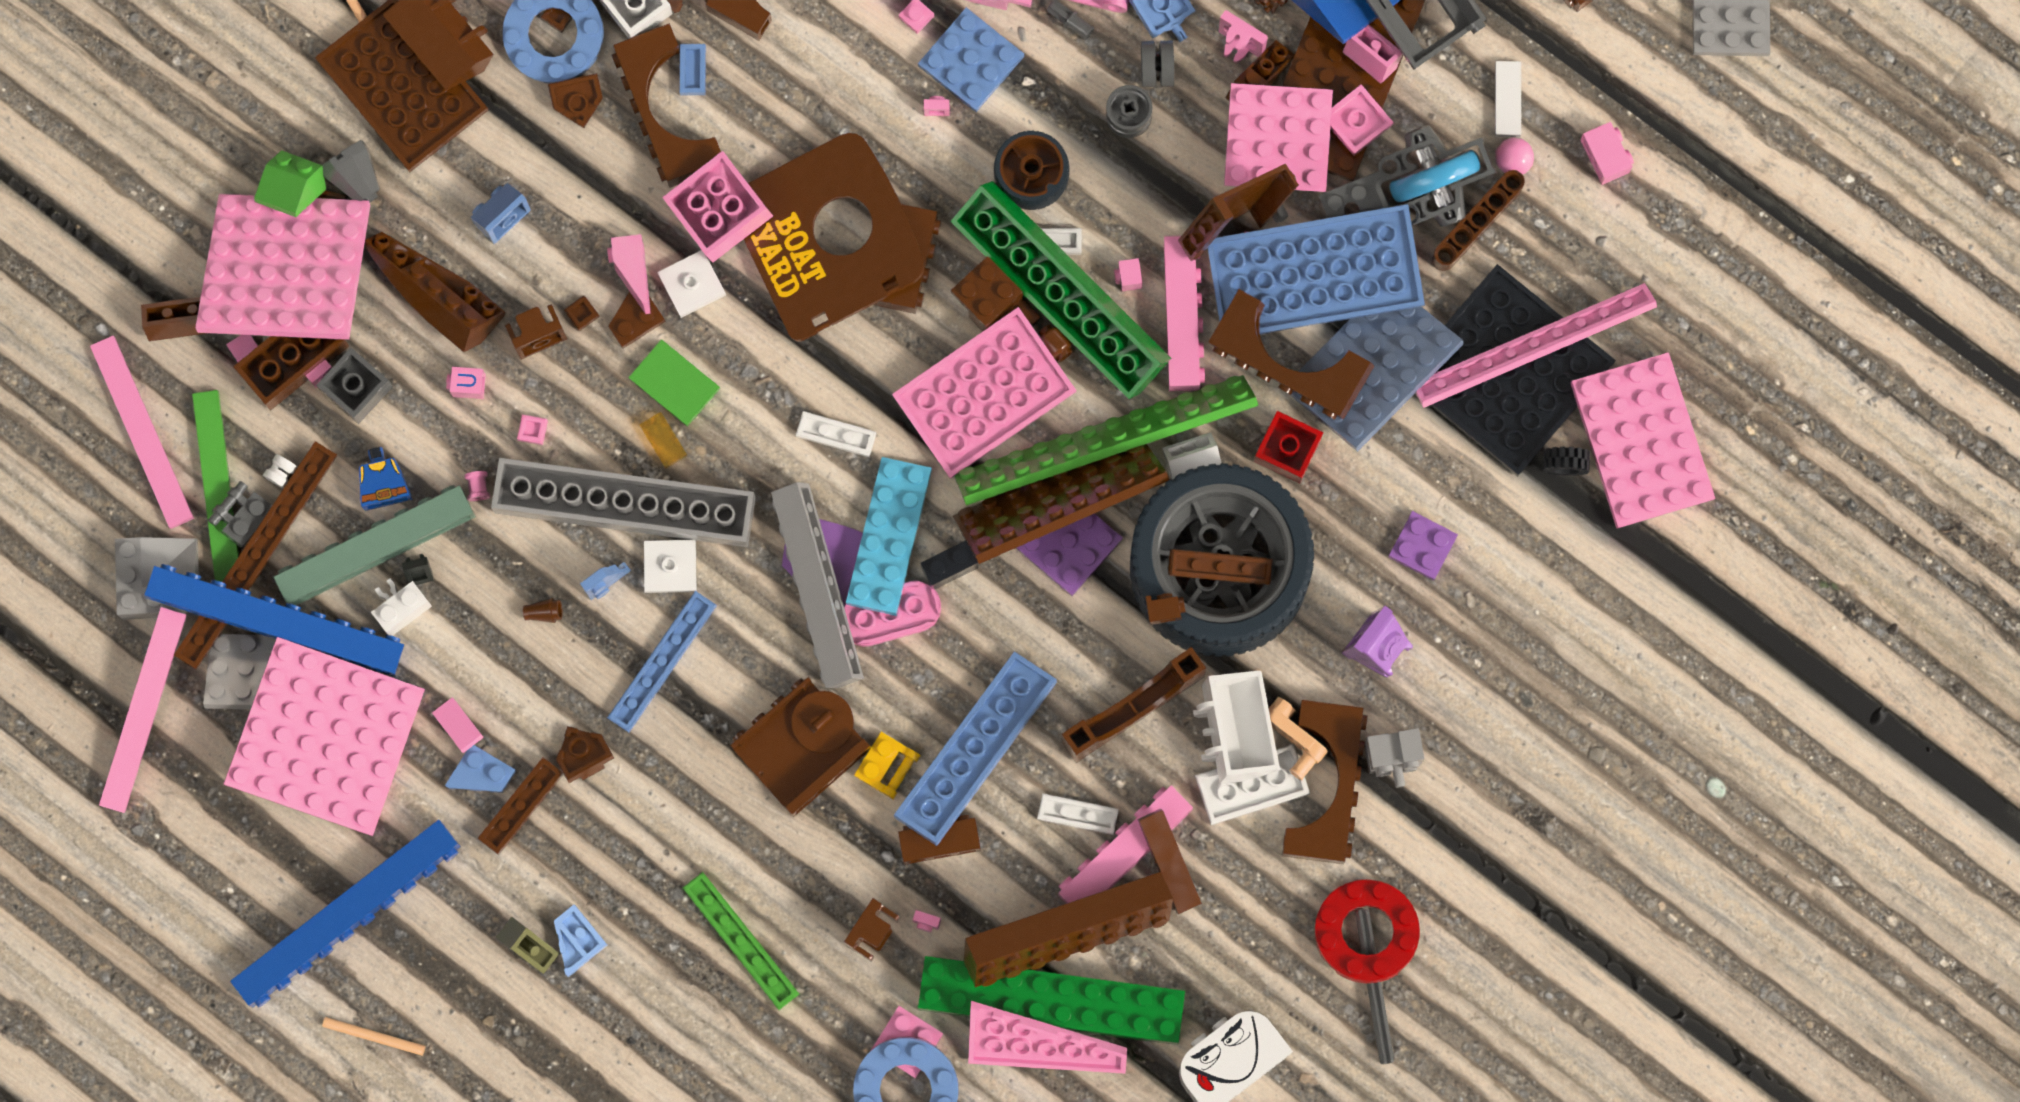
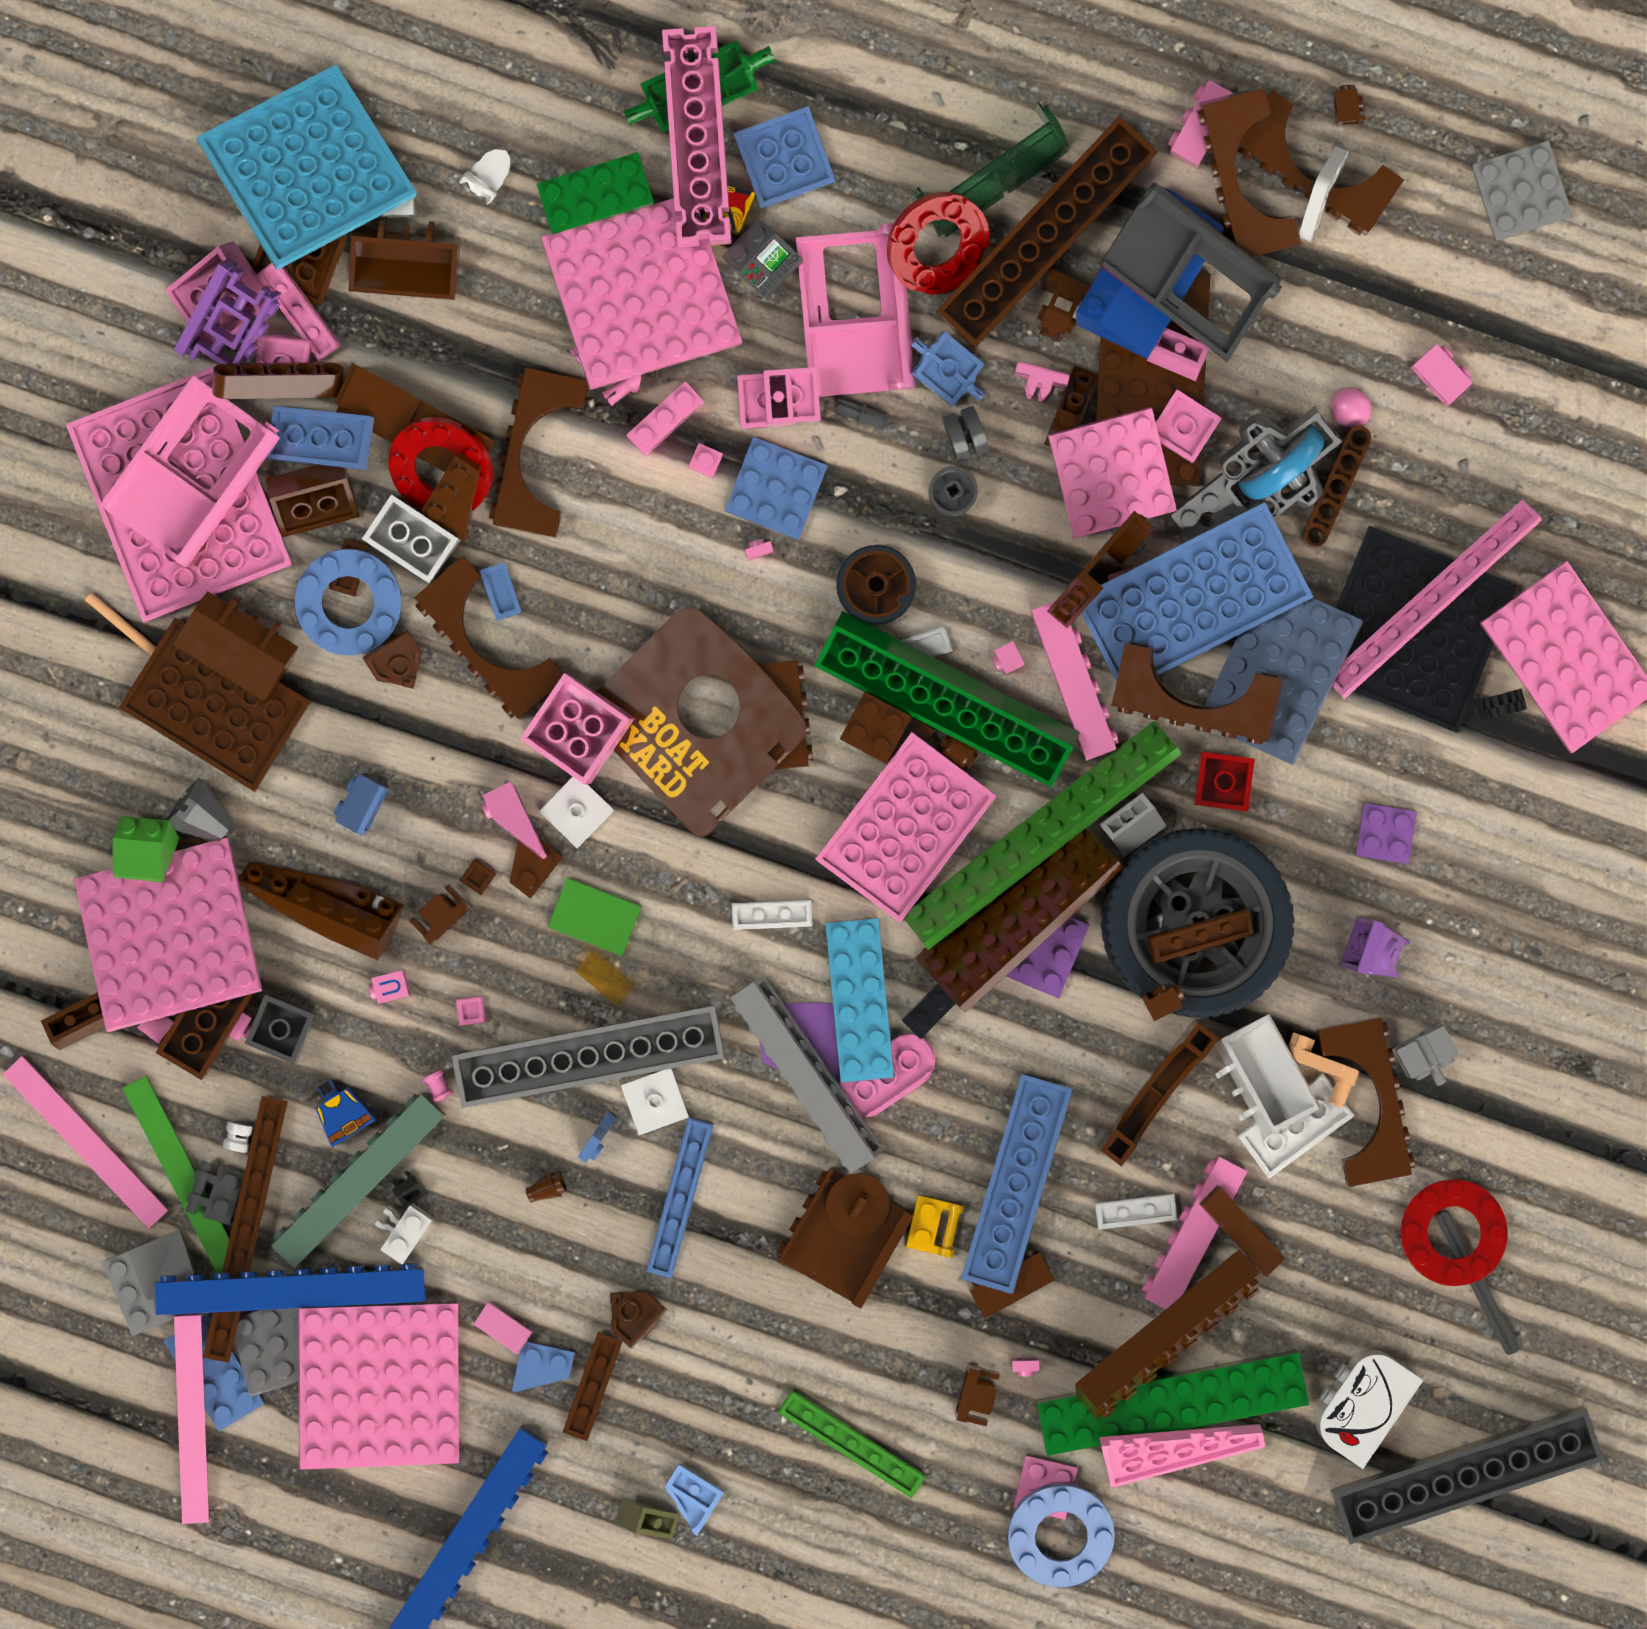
camera: 25 degrees left, 10 degrees up
white tile [1495,61,1521,137] -> none
none -> medium blue plate [163,1313,265,1431]

